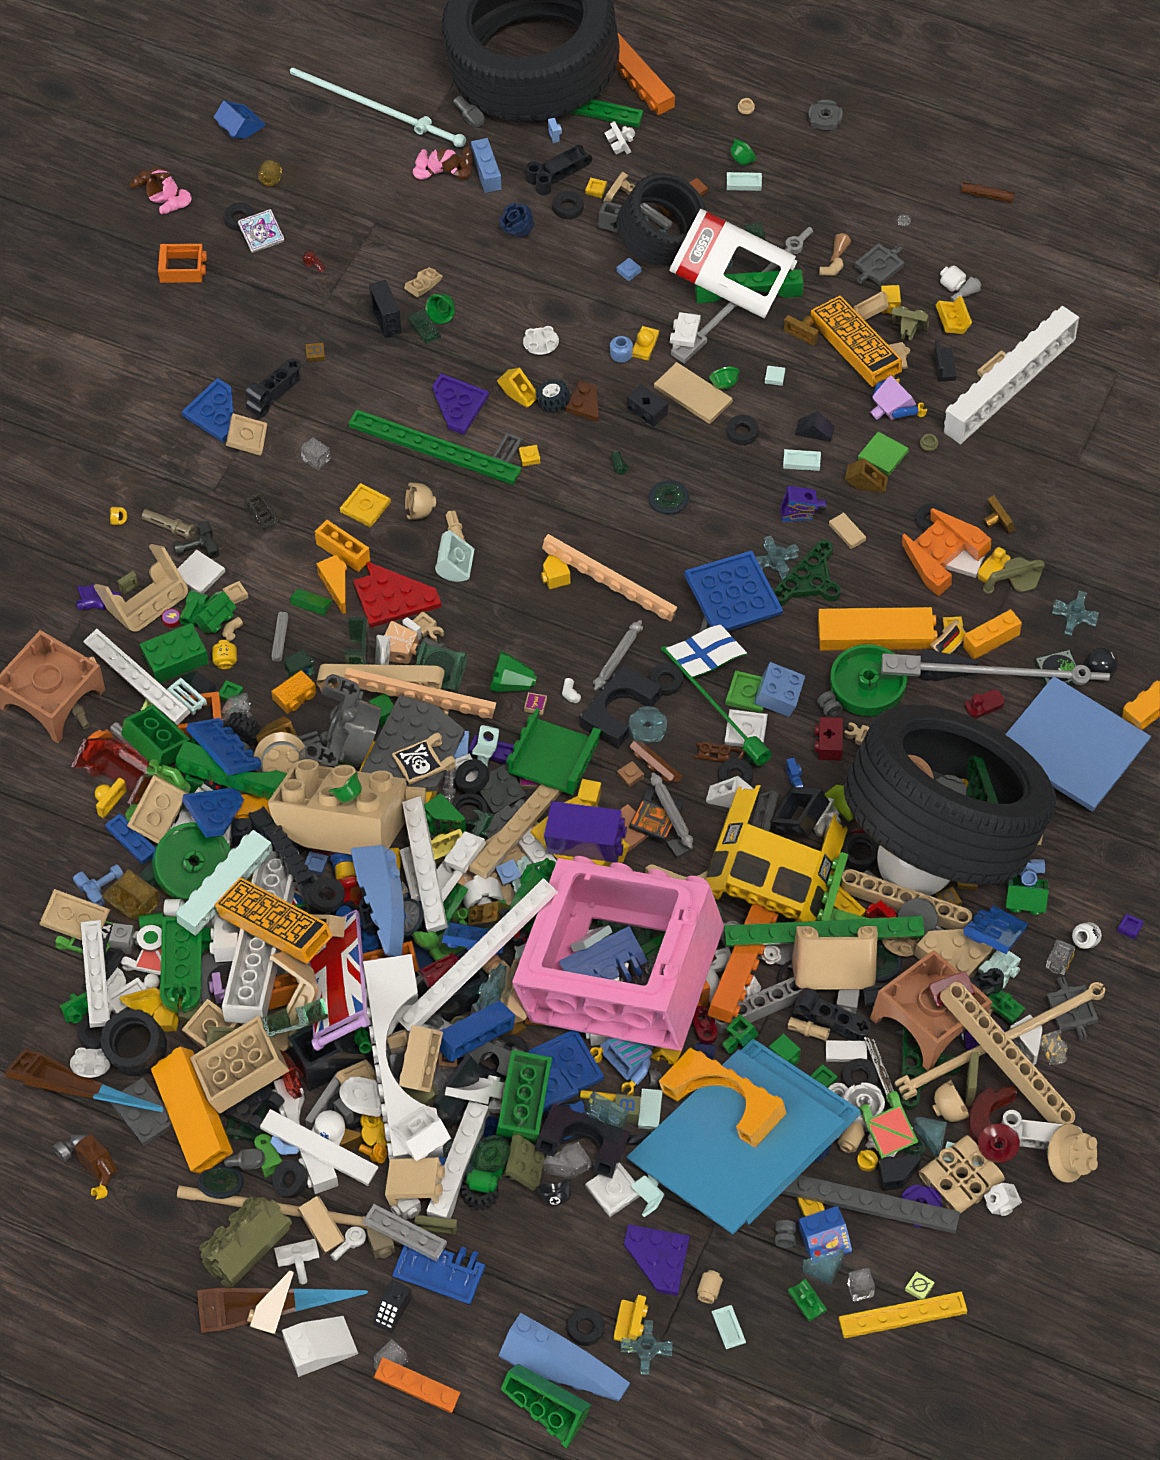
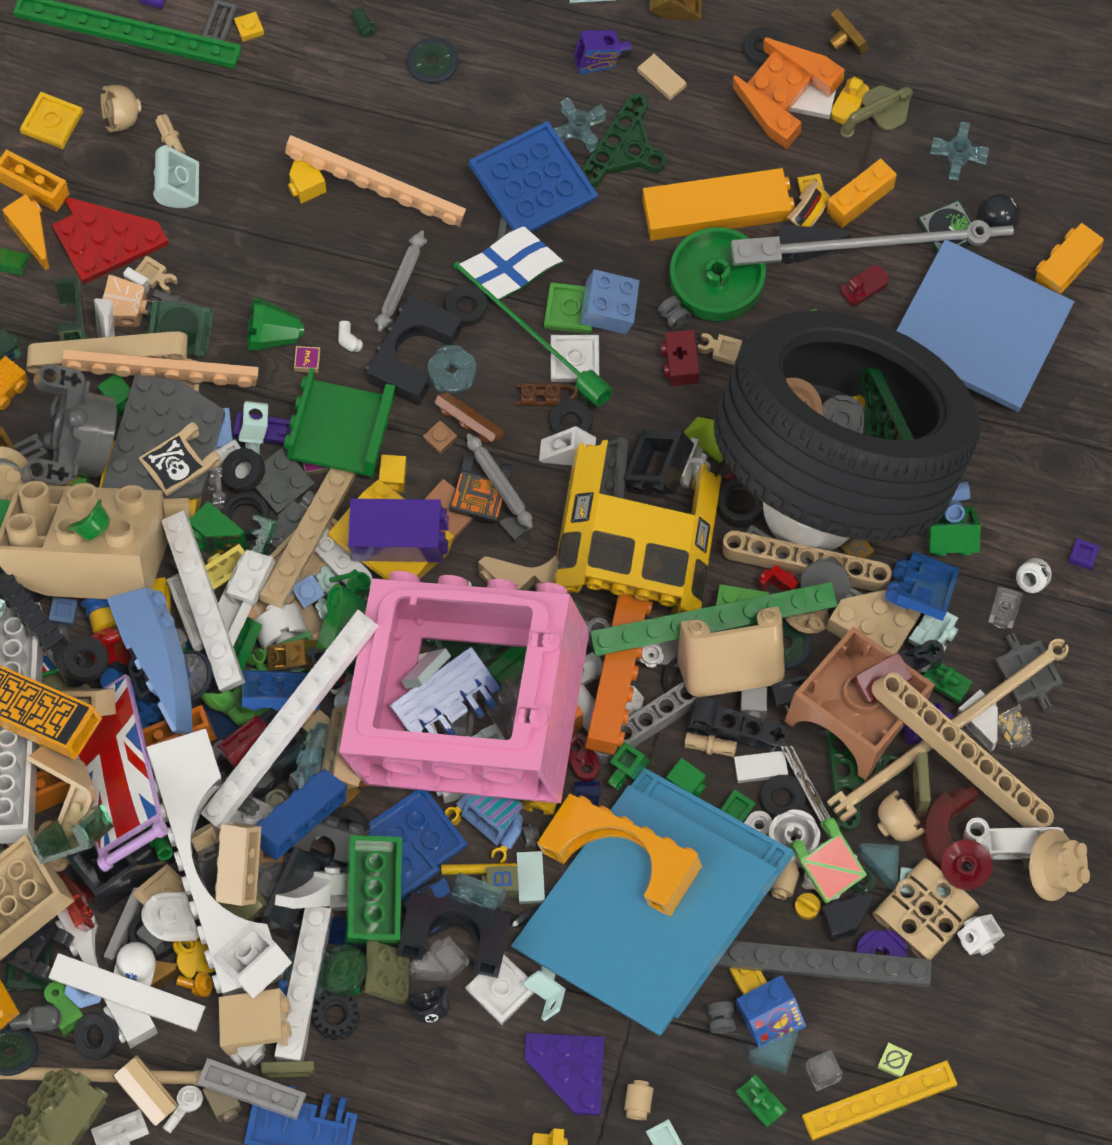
camera: 10 degrees left, 10 degrees up
green brick [466,1169,498,1193] -> none
blue plate [786,758,803,788] -> none
bright green plate [816,852,848,921] -> none
yellow plate [833,885,867,917] -> none

